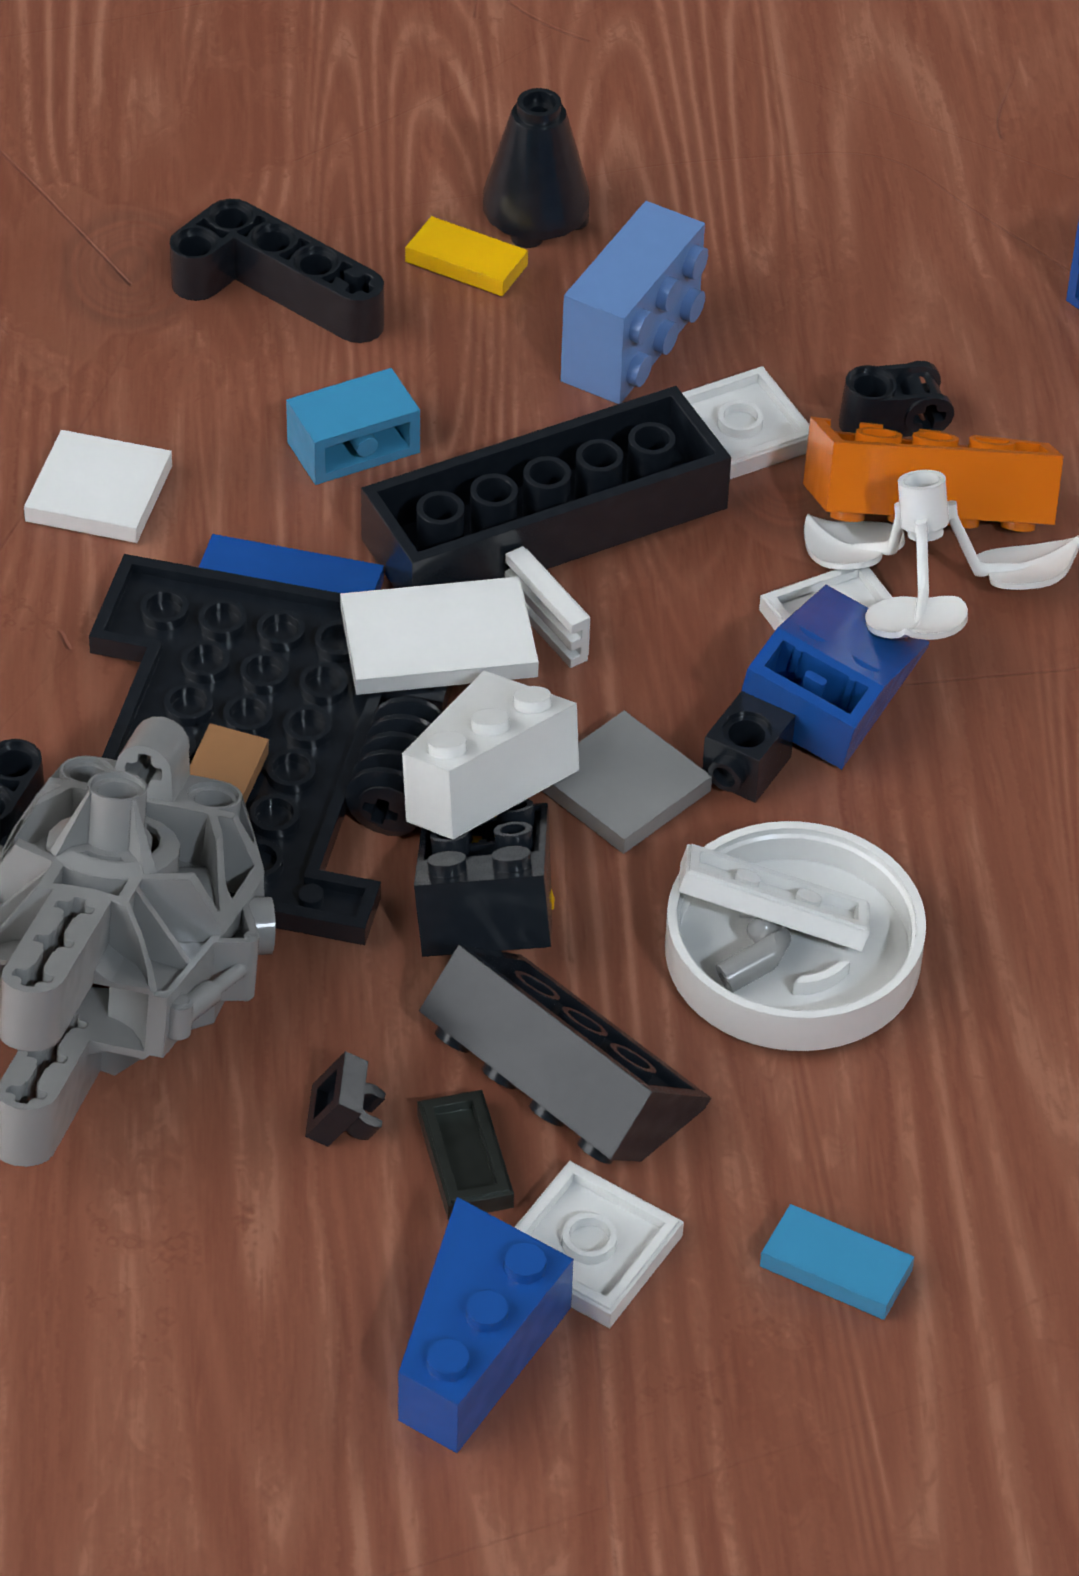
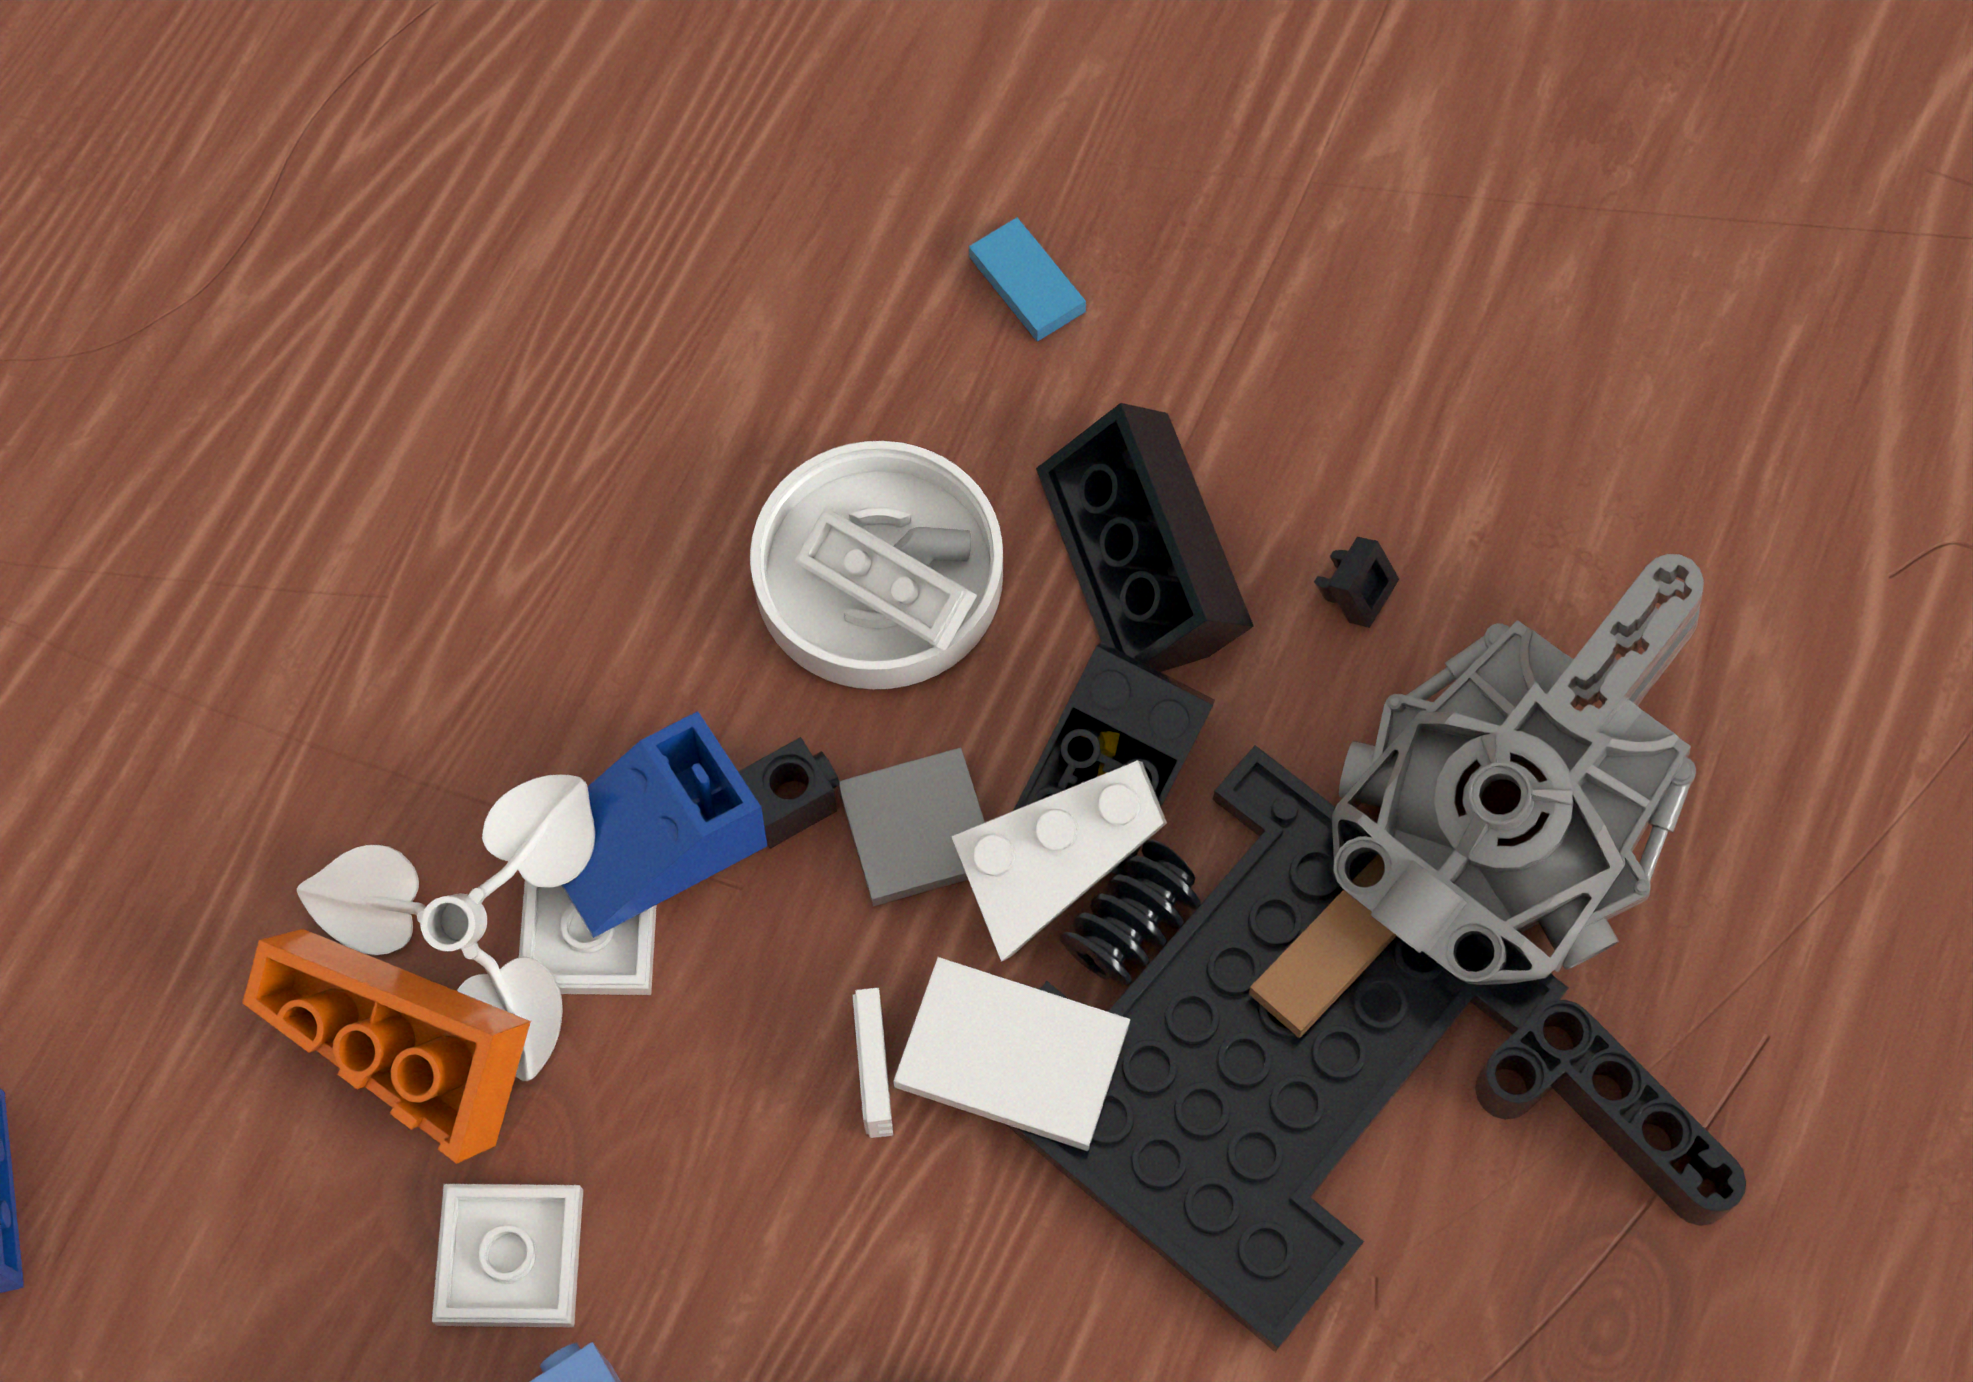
camera: 150 degrees left, 20 degrees up
blue tile [199,534,384,593] -> none
black brick [361,386,731,588] -> none
blue wedge [398,1197,574,1453] -> none
pearl dark grey tile [417,1090,514,1220] -> none
white tile [515,1160,684,1329] -> none
black piece [839,361,954,437] -> none

